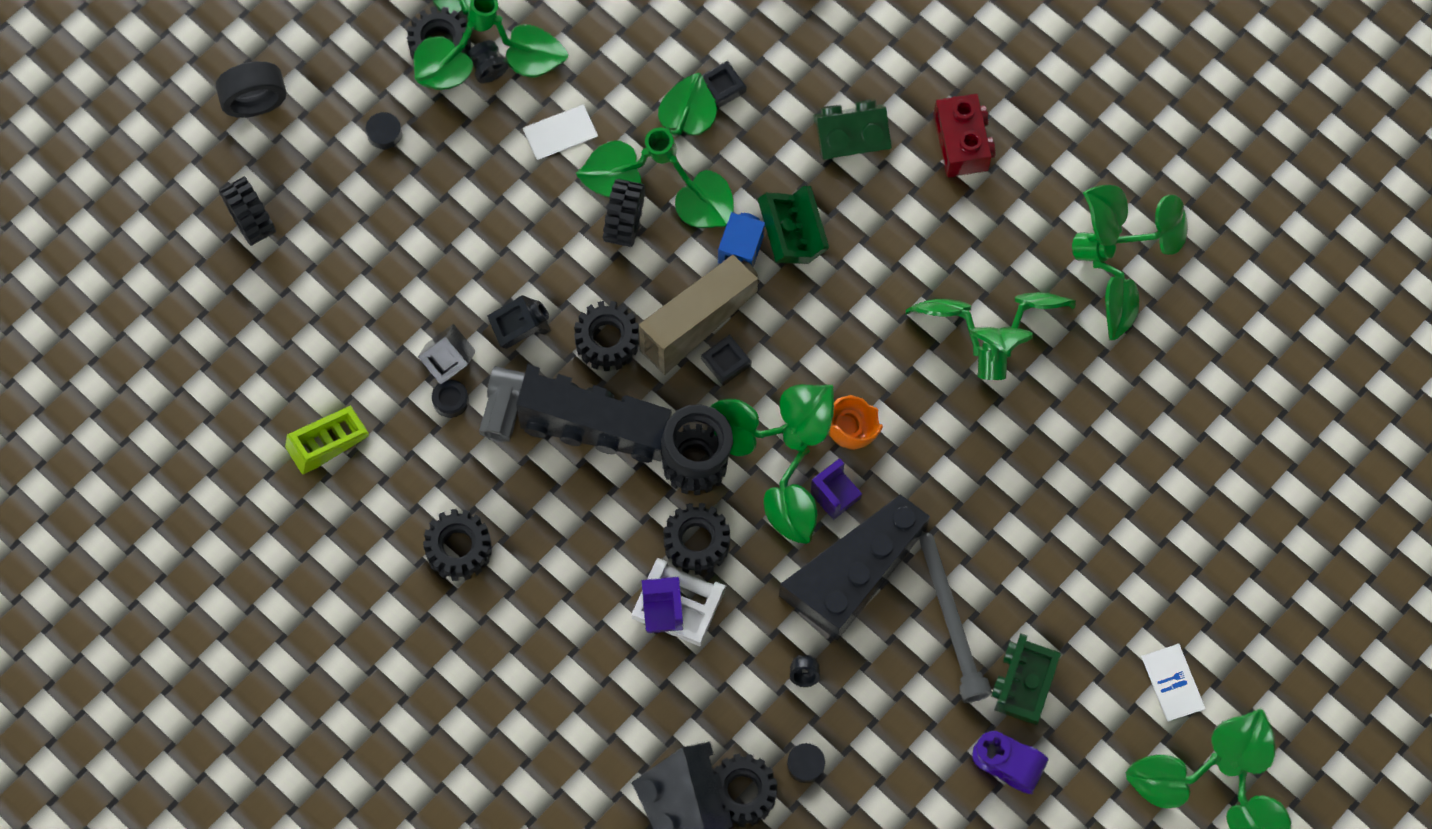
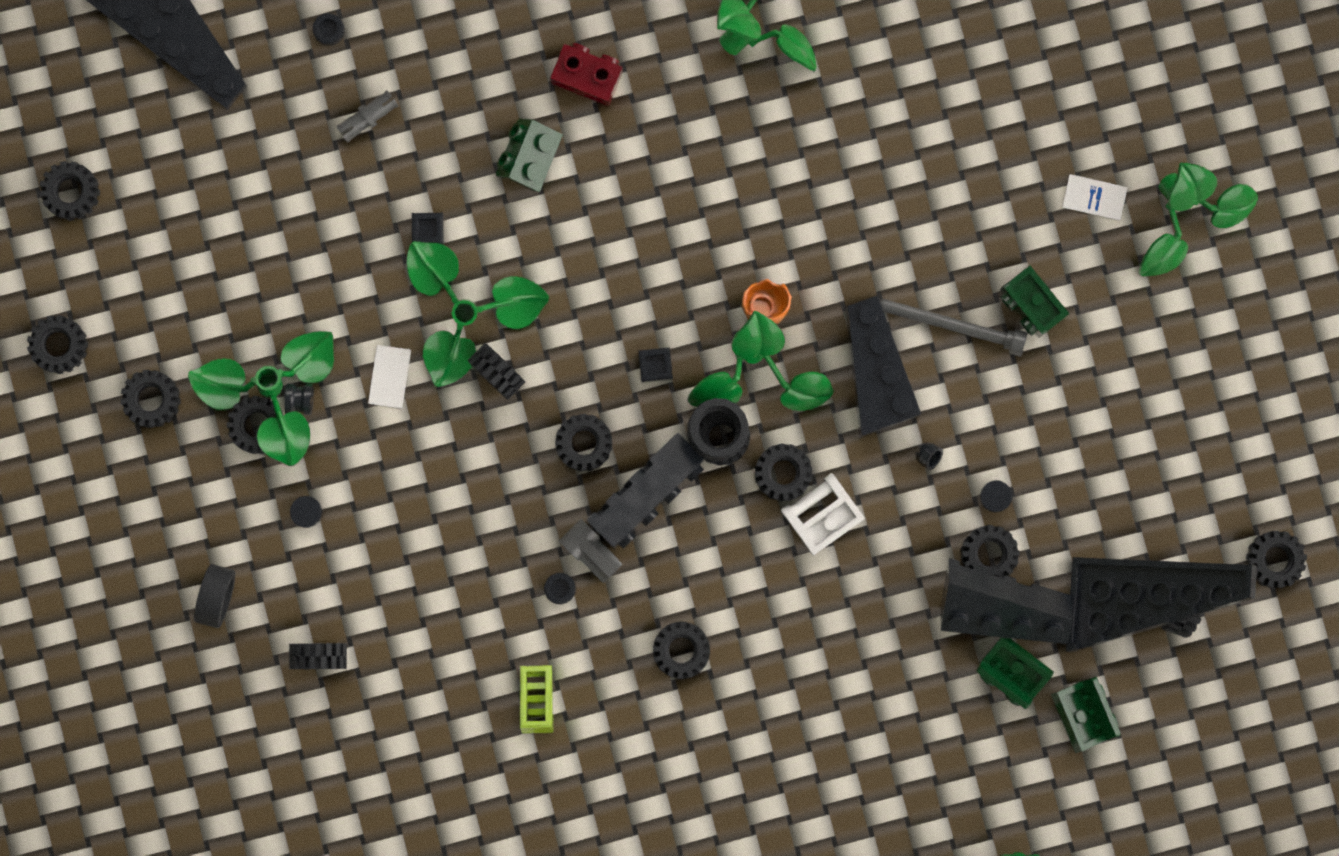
camera: 60 degrees left, 15 degrees up
panel [418,324,475,385] -> none
black bracket [487,295,551,349] -> none
dark tan slope [638,255,758,375] -> none
dark purple panel [641,577,683,633] -> none
blue brick [718,212,765,268] -> none
dark green bracket [757,186,829,264] -> none
dark purple panel [810,458,862,520] -> none
green plant [906,292,1076,380] -> none
dark purple piece [972,731,1049,794] -> none

